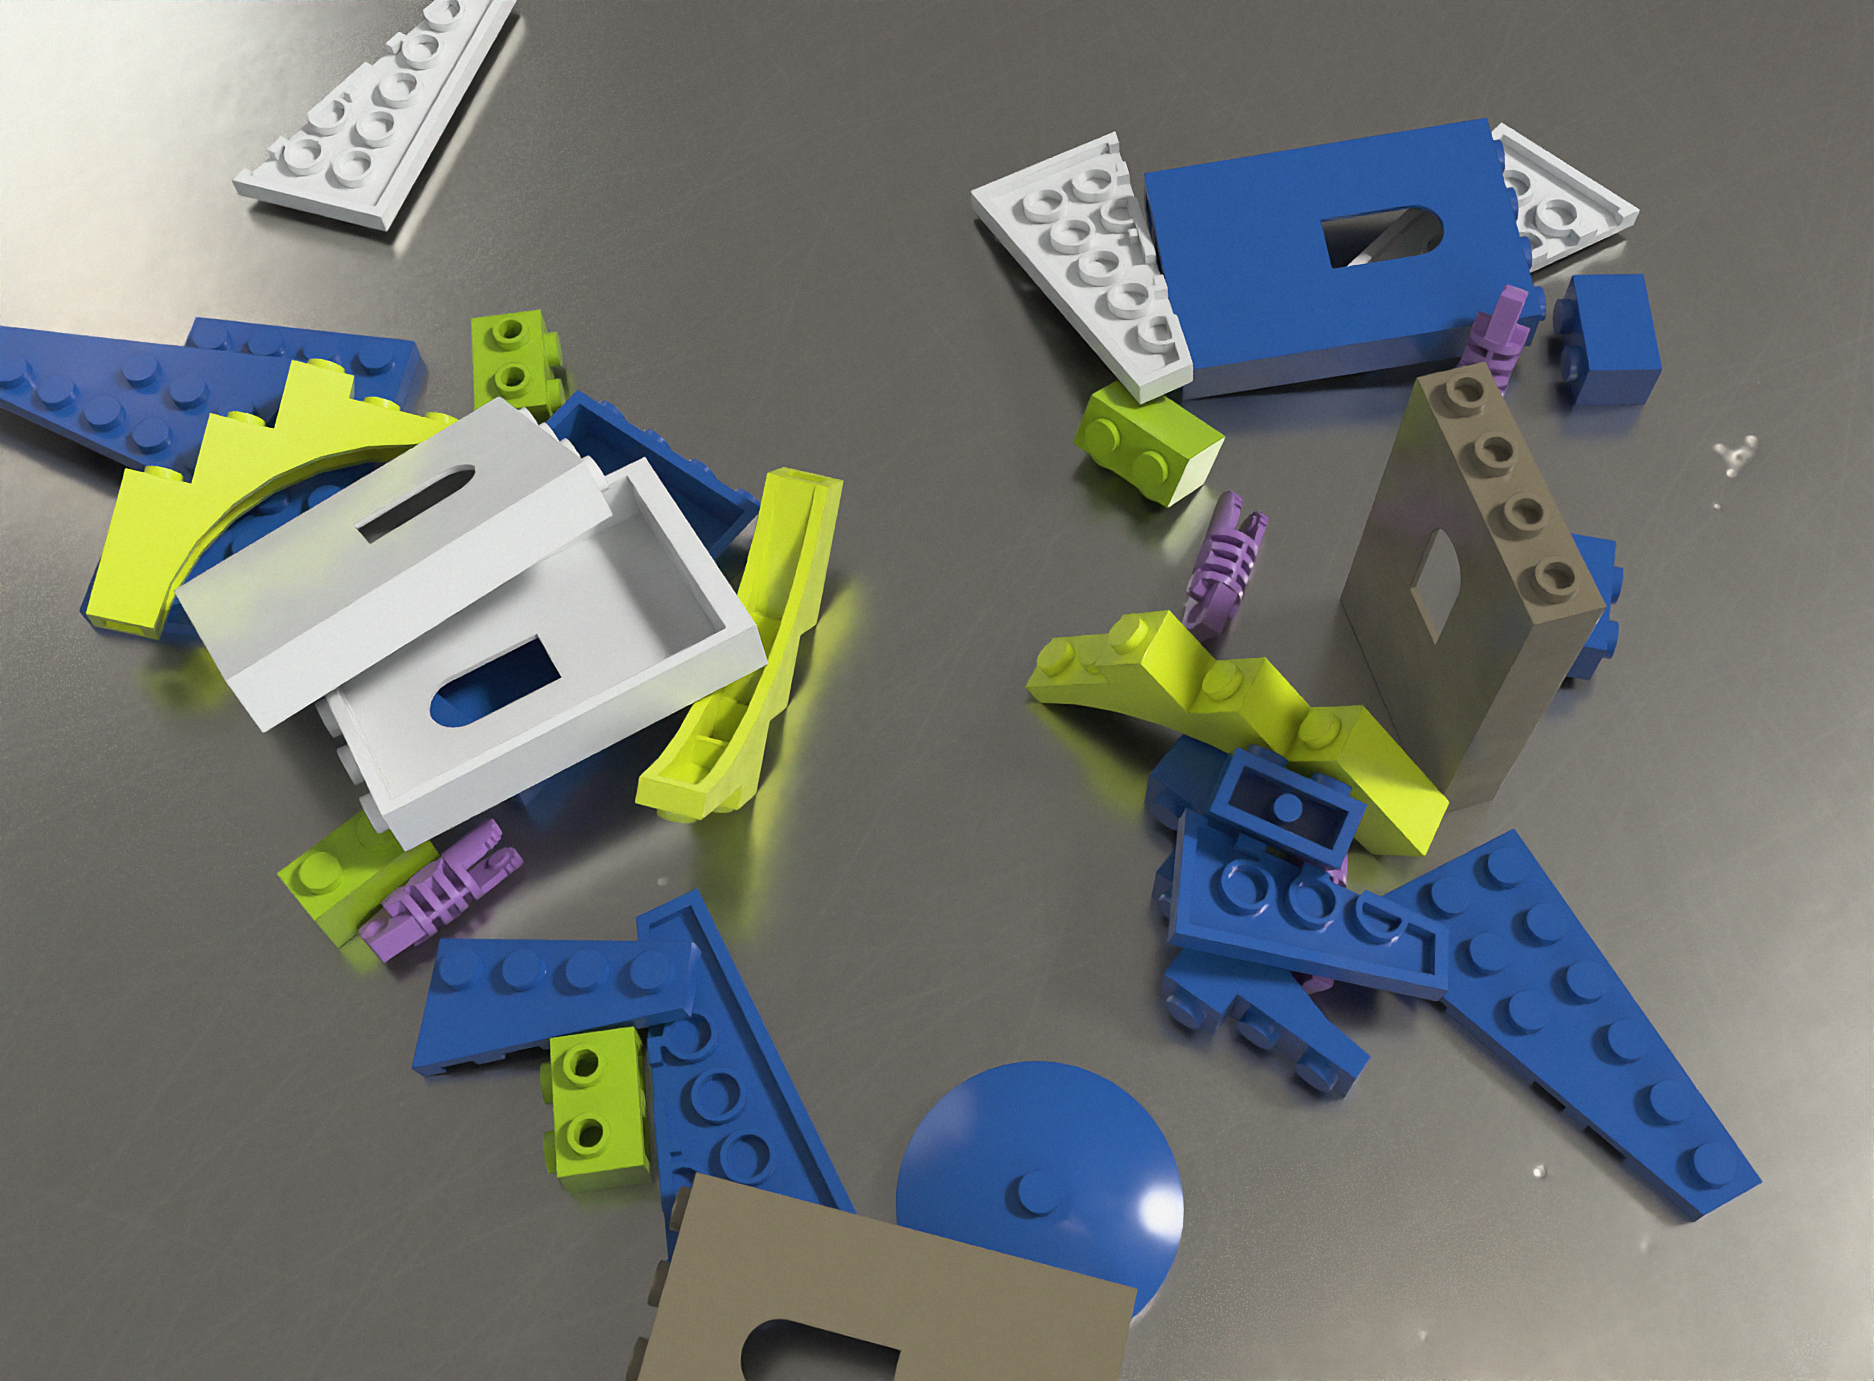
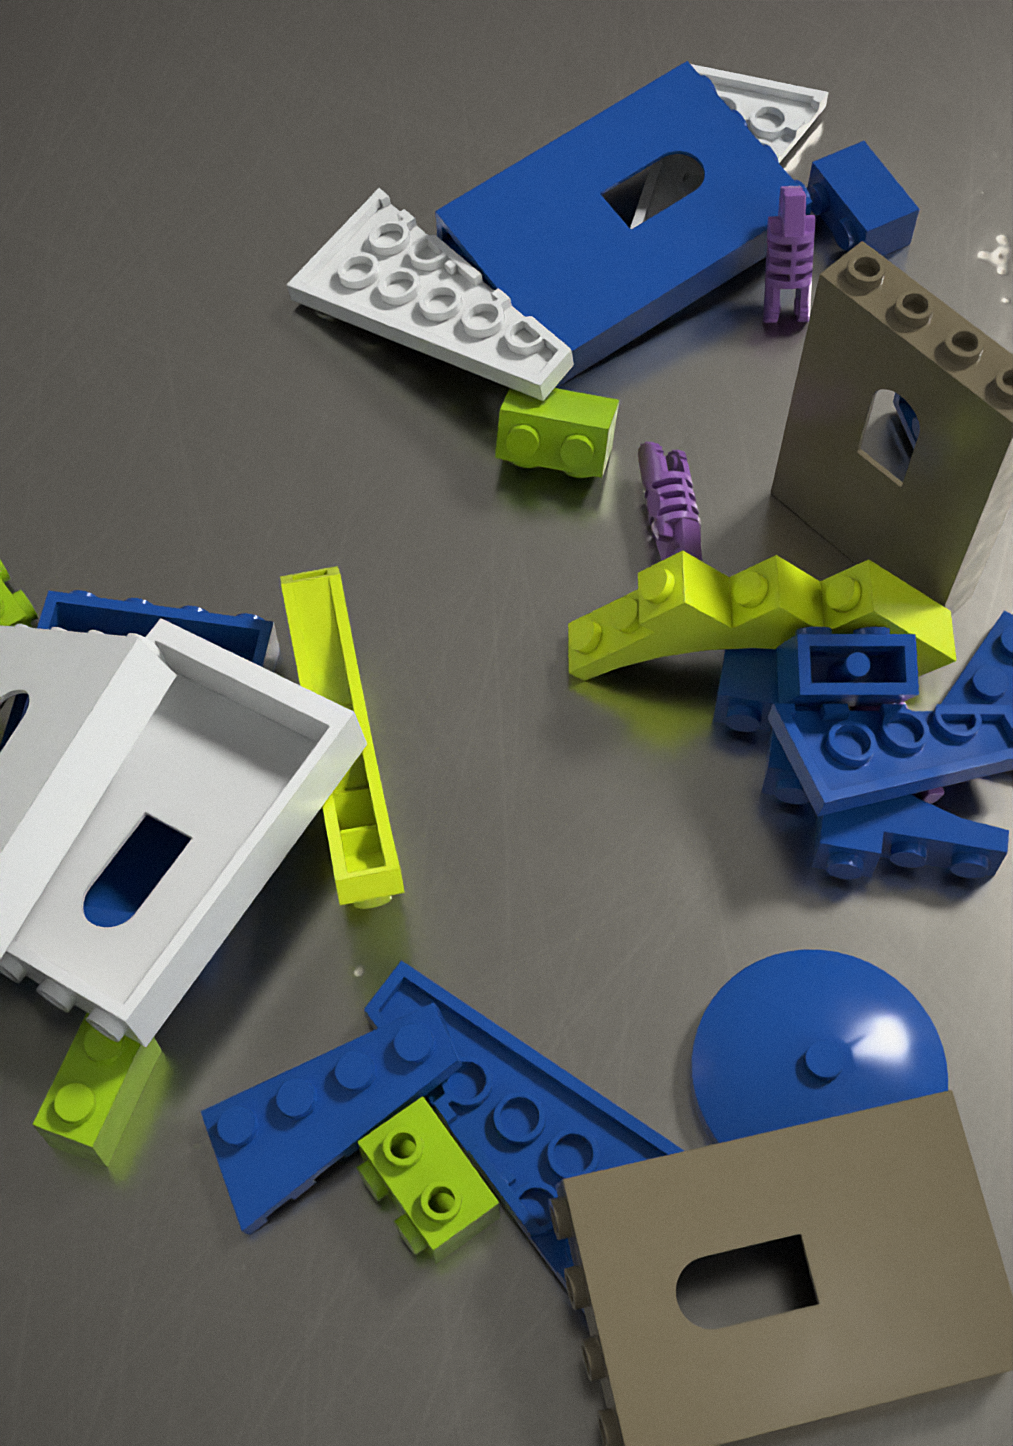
camera: 30 degrees left, 0 degrees up
medium lavender hinge [358,818,523,962] -> none

